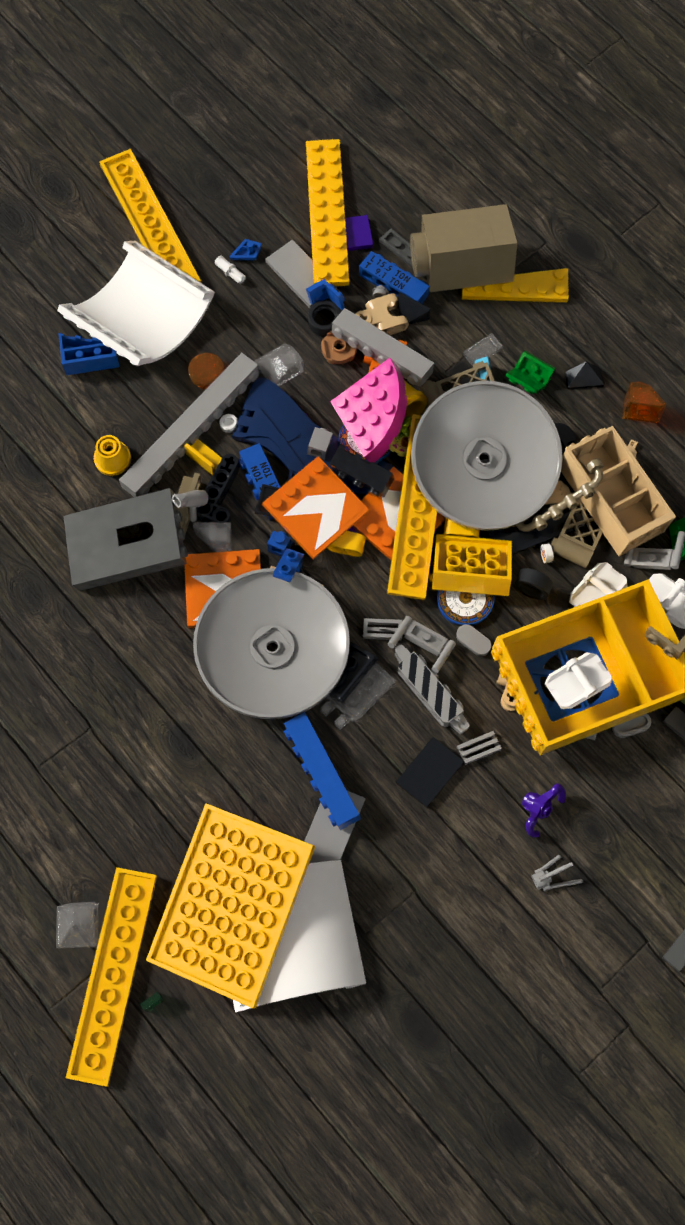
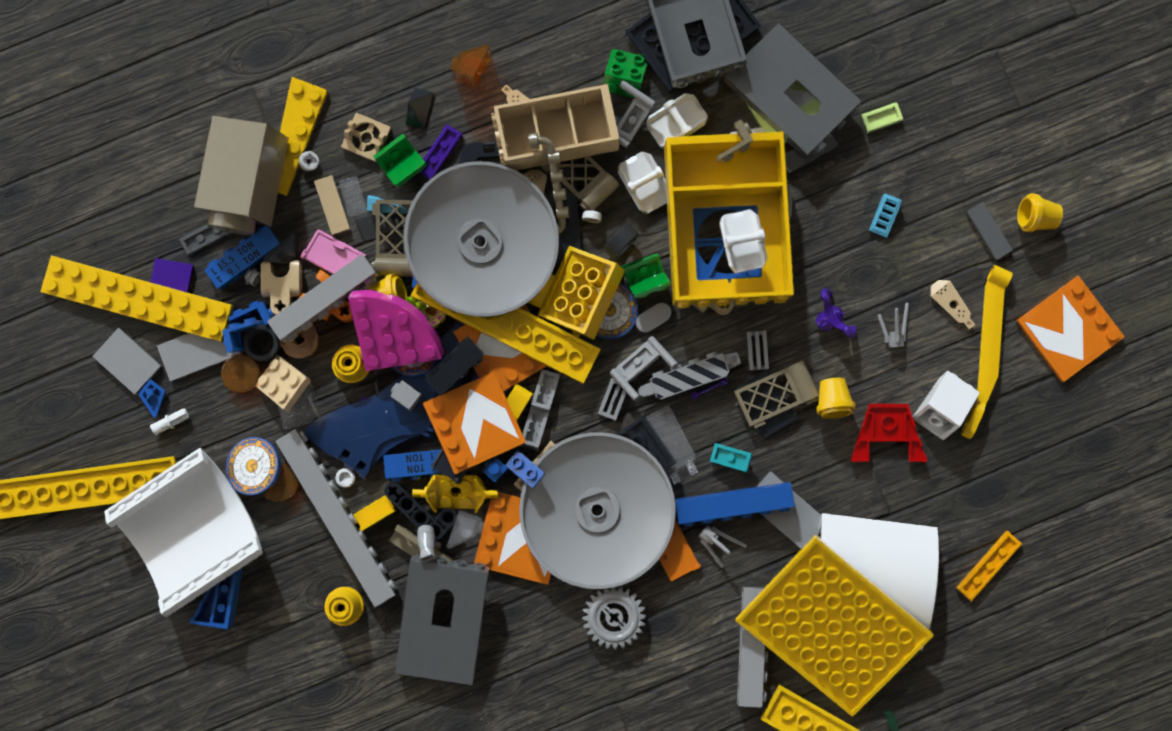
camera: 70 degrees left, 15 degrees up
none -> light grey tile [92,328,162,395]
none -> clear orange tile [221,354,262,393]
none -> tile [226,437,281,496]
none -> blue bracket [228,300,275,327]
none -> tan plate [255,354,311,412]
none -> white tile [299,151,319,171]
none -> bright pink door [300,229,366,274]
none -> tan tile [314,175,351,235]
none -> yellow piece [332,345,370,383]
none -> tan piece [341,113,392,163]
none -> yellow plate [412,475,498,513]
none -> dark purple tile [418,124,463,180]
none -> light grey slope [520,369,560,451]
none -> light grey gear [582,586,646,650]
none -> green bracket [622,253,671,298]
none -> orange door [659,517,701,582]
none -> dark purple hinge [691,378,728,399]
none -> light grey plant [698,525,747,568]
none -> teal plate [710,443,753,472]
none -> dark tan piece [734,360,819,428]
none -> light grey brick [737,587,768,707]
none -> yellow piece [816,378,856,418]
none -> red wing [851,404,927,462]
none -> medium azure slope [869,194,902,238]
none -> white slope [913,371,980,440]
none -> tan piece [930,280,975,329]
none -> light orange tile [956,531,1022,602]
none -> yellow piece [961,265,1012,439]
none -> orange plate [1016,275,1124,382]

